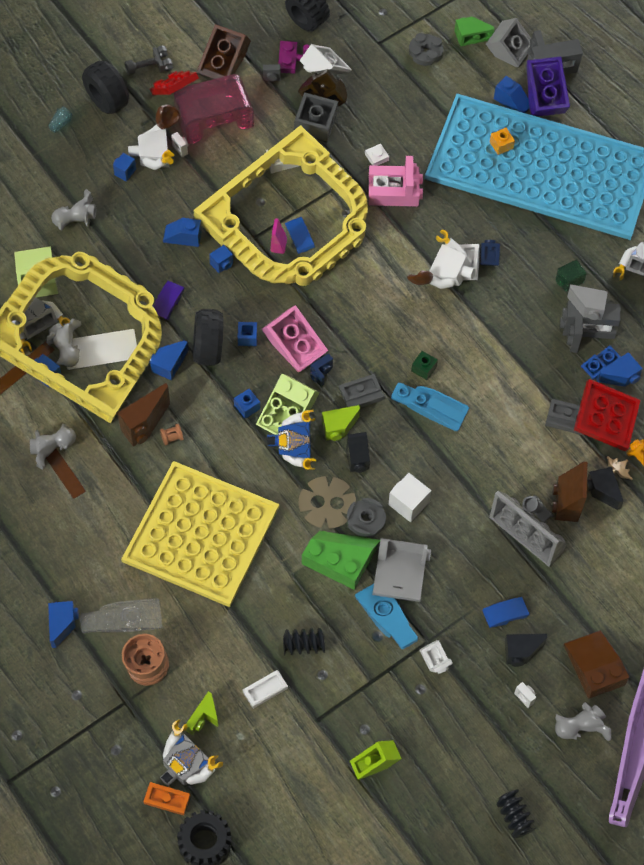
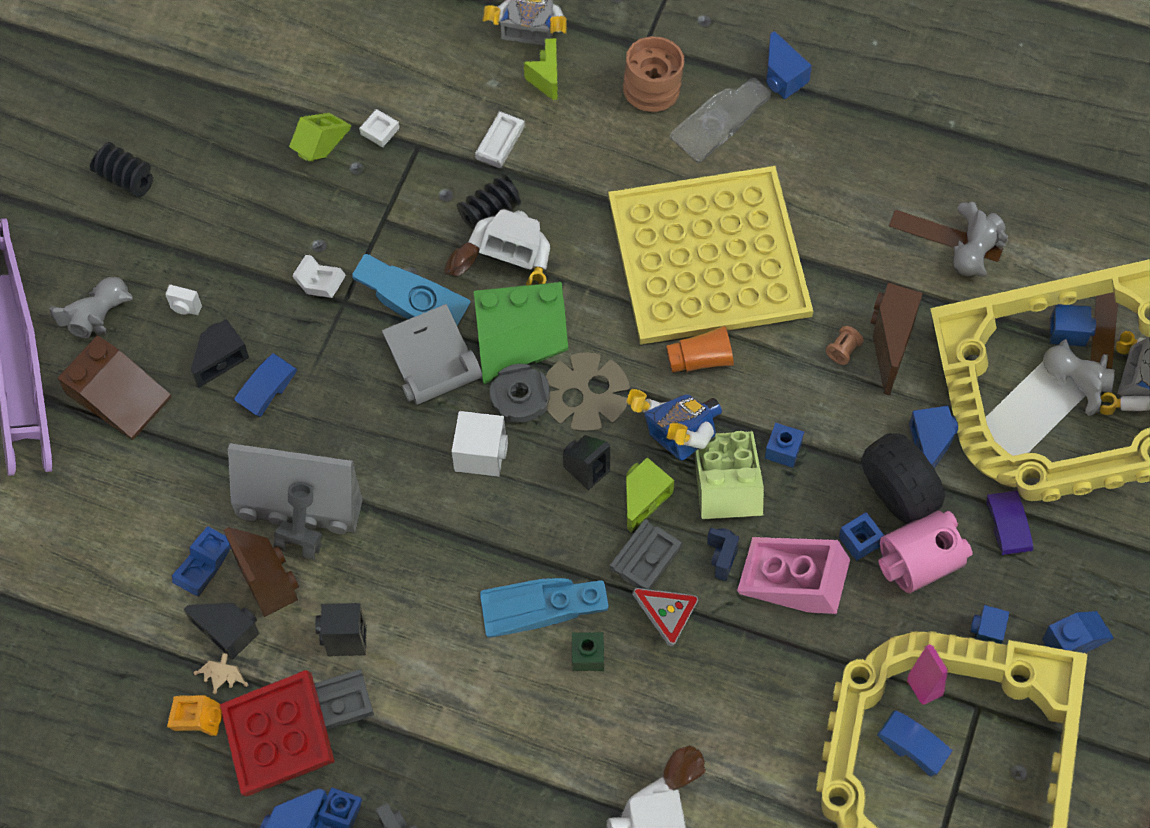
camera: 150 degrees right, 0 degrees up
none -> blue slope [172,526,231,597]
none -> black brick [315,603,367,656]
none -> white plate [360,109,400,147]
none -> white torso [444,209,550,286]
none -> piece [633,588,698,646]
none -> orange plant [666,326,734,372]
none -> bright pink cylinder [879,510,972,593]

